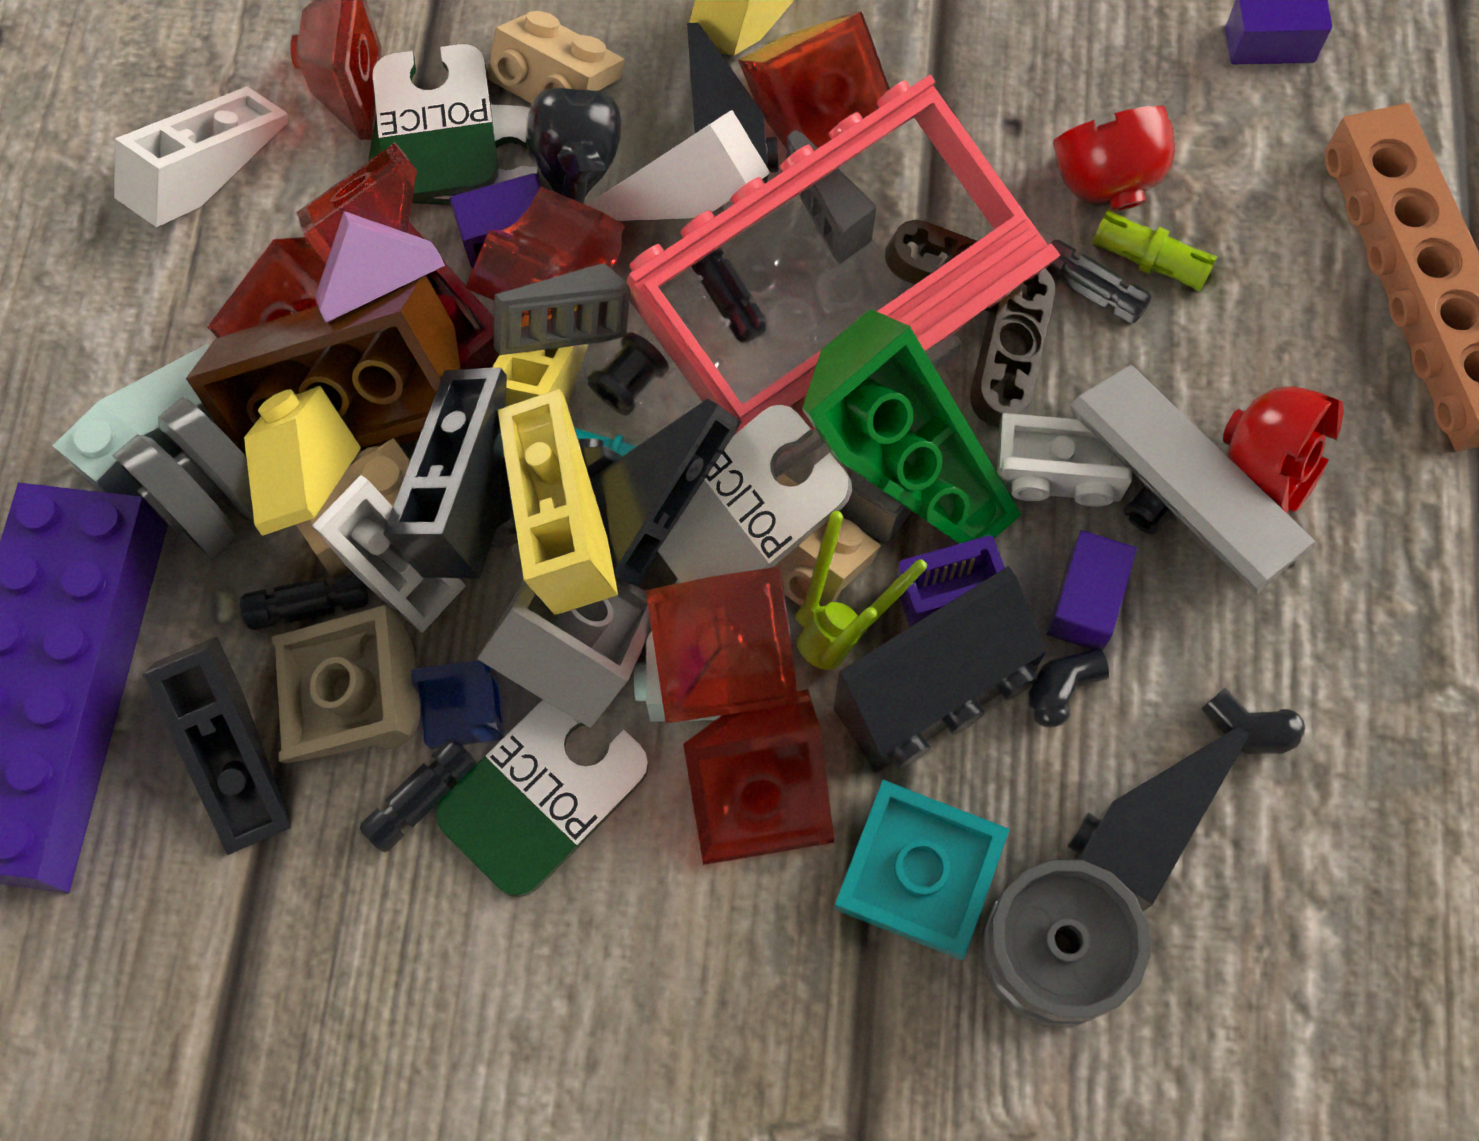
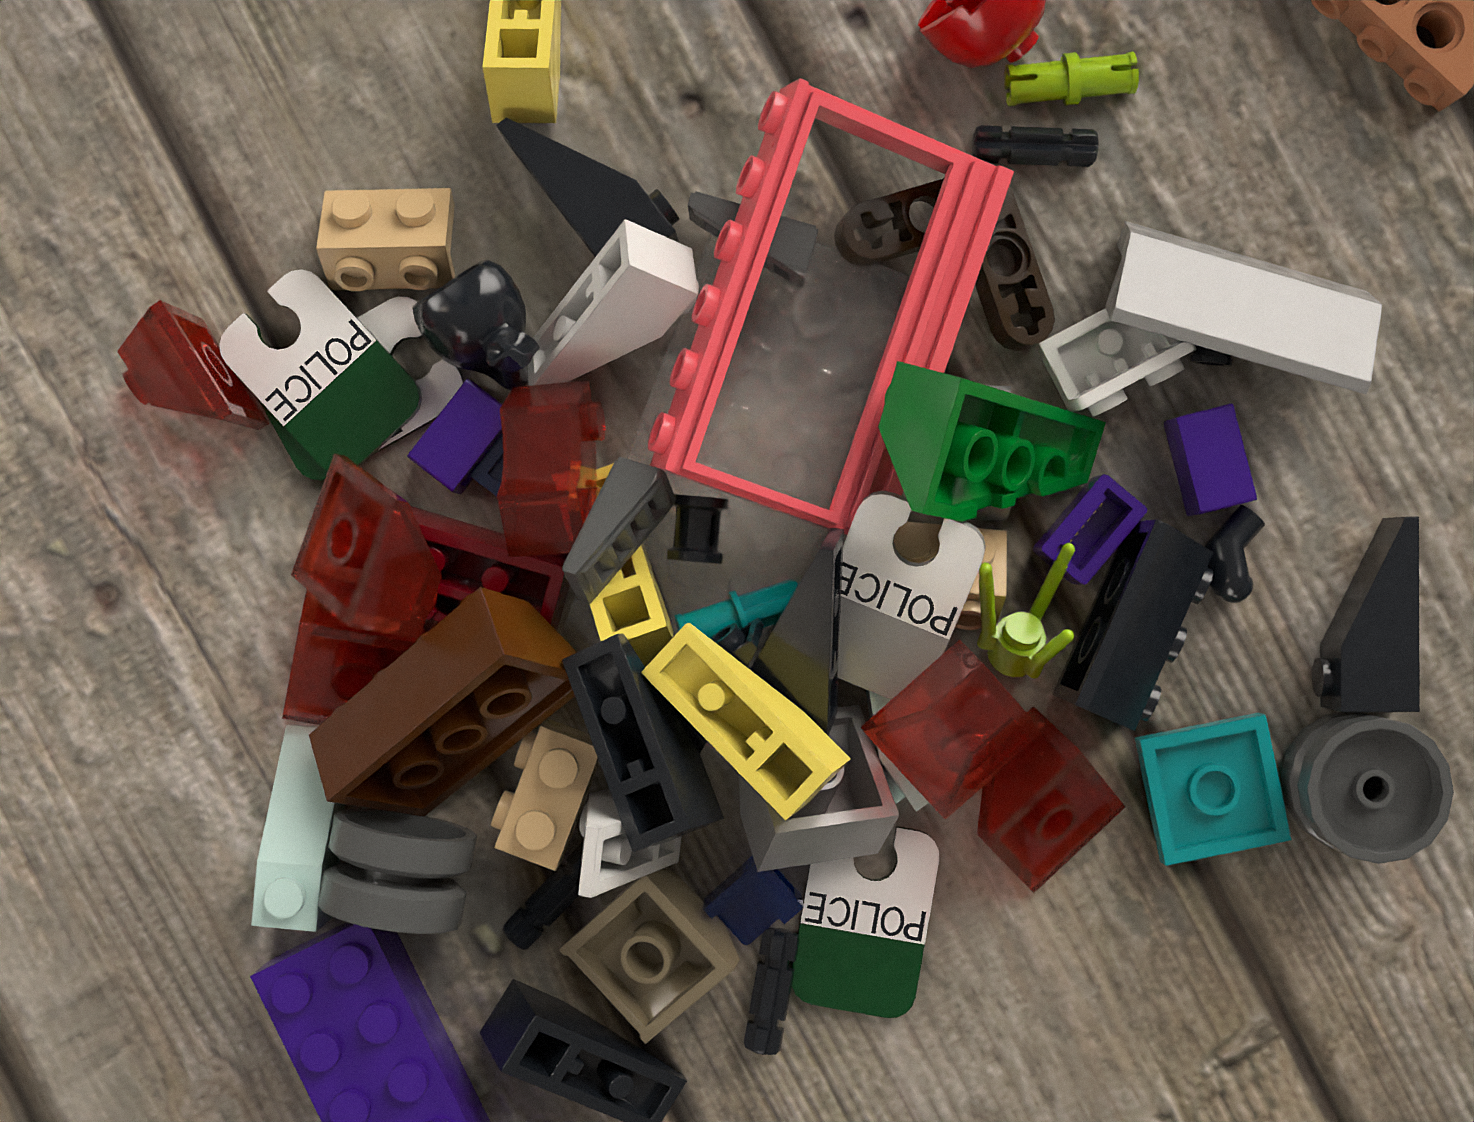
camera: 40 degrees left, 20 degrees up
white slope [114,86,288,227] -> none
light yellow slope [244,386,361,536] -> none
lavender slope [316,211,445,322] -> none
black axle [691,247,766,344] -> none
clear red slope [738,11,890,149] -> none
black arm [1201,688,1305,754] -> none
red cylinder [1223,386,1344,514] -> none

